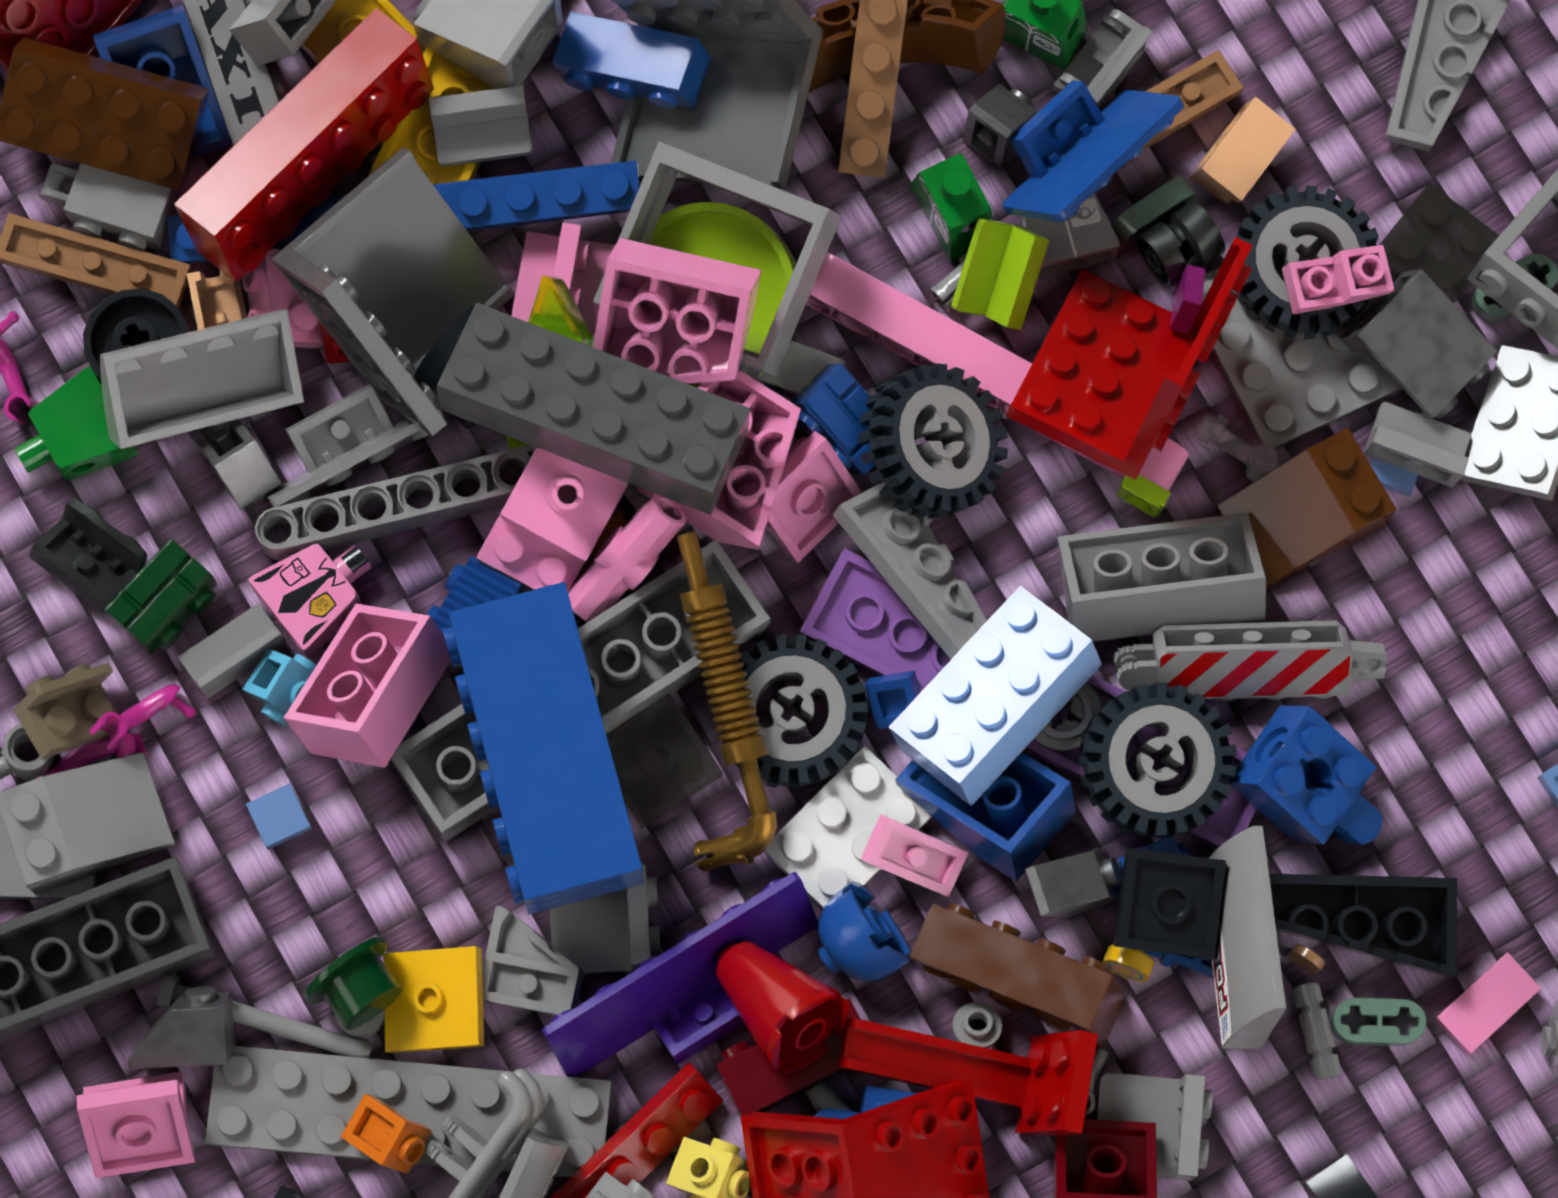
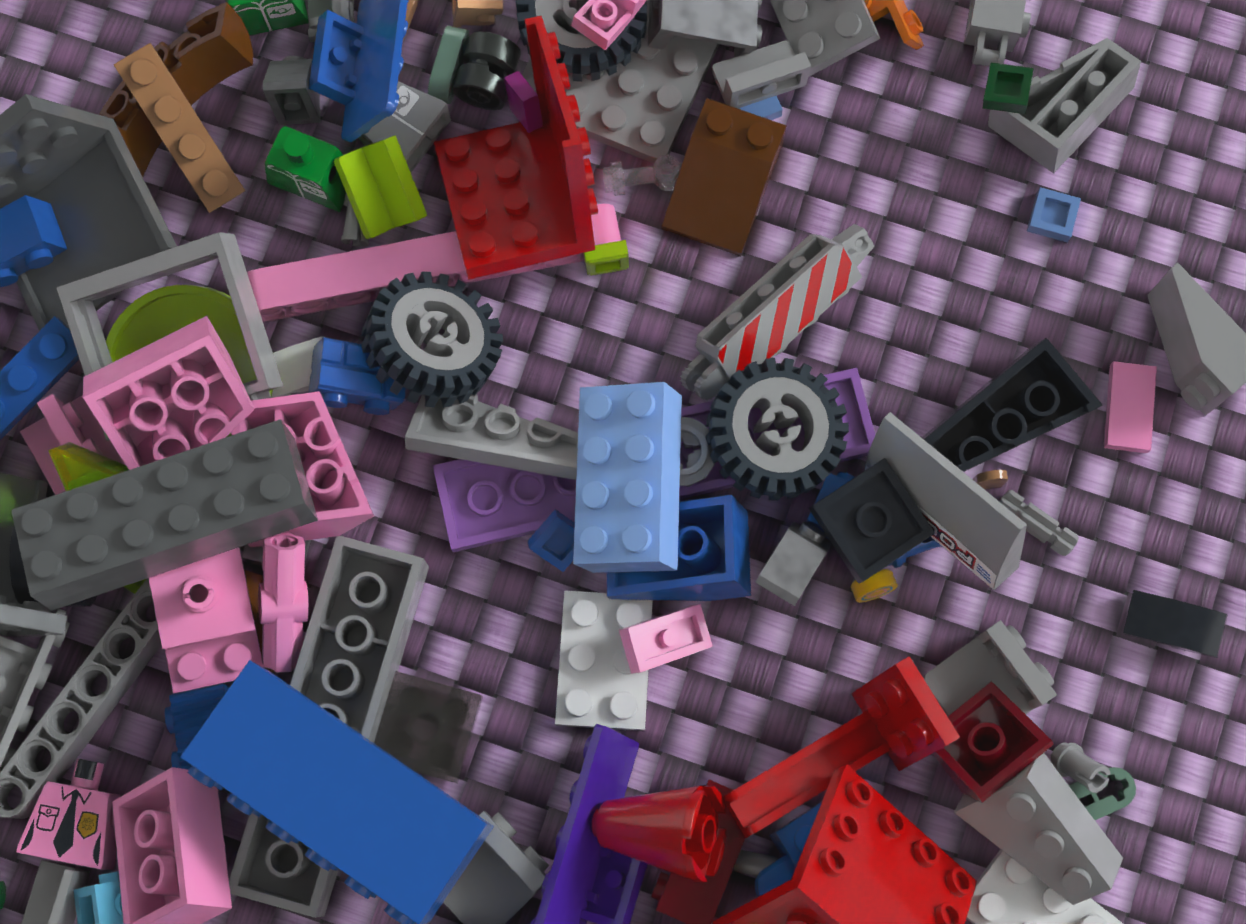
camera: 35 degrees left, 0 degrees up
pearl gold piece [677,531,777,872] -> none
wheel [717,634,868,790] -> none
bright pink bracket [766,431,862,563] -> none
blue cylinder [818,881,911,982] -> none
reddish brown wedge [909,903,1126,1050] -> none
light grey plate [952,1002,1002,1049] -> none
light grey slope [1057,512,1266,641] -> none
blue brick [1229,705,1382,845] -> none
sand green beam [1330,998,1427,1046] -> none

